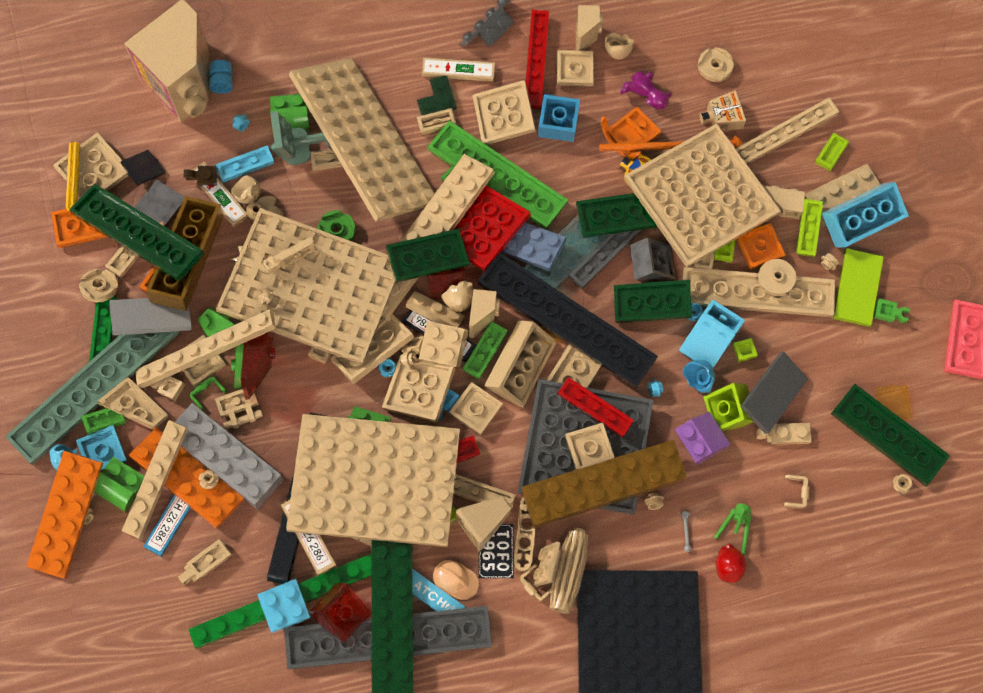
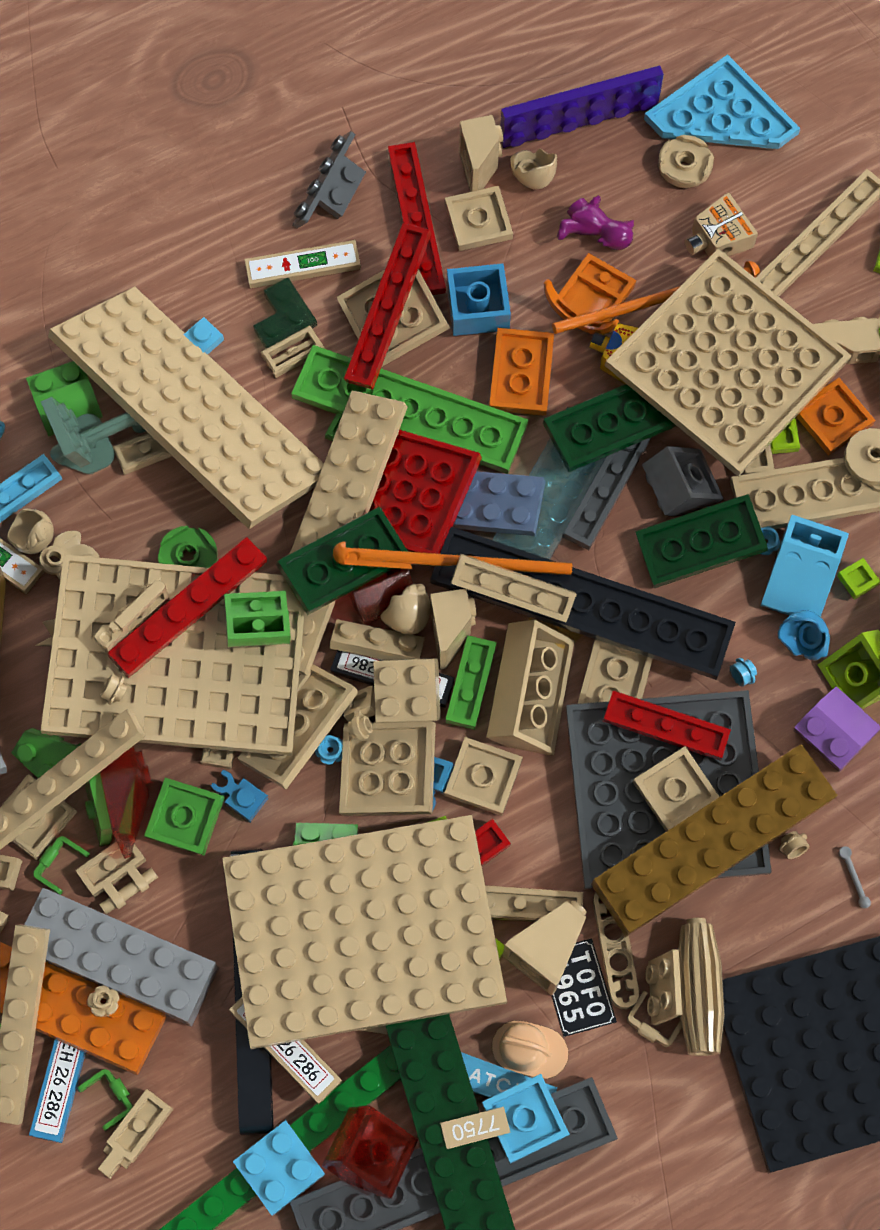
camera: 15 degrees left, 0 degrees up
none -> bright green piece [77,1069,133,1132]
none -> red plate [107,537,267,678]
none -> bright green plate [144,777,225,856]
none -> medium azure plate [183,317,224,354]
none -> dark azure plate [211,770,269,822]
none -> bright green brick [224,591,291,647]
none -> orange bar [333,541,572,575]
none -> red plate [344,223,431,390]
none -> tan sticker [440,1107,511,1149]
none -> tan plate [451,554,576,622]
none -> medium azure plate [482,1074,570,1164]
none -> orange plate [489,328,554,416]
none -> dark purple plate [500,65,664,148]
none -> medium azure plate [644,54,800,149]

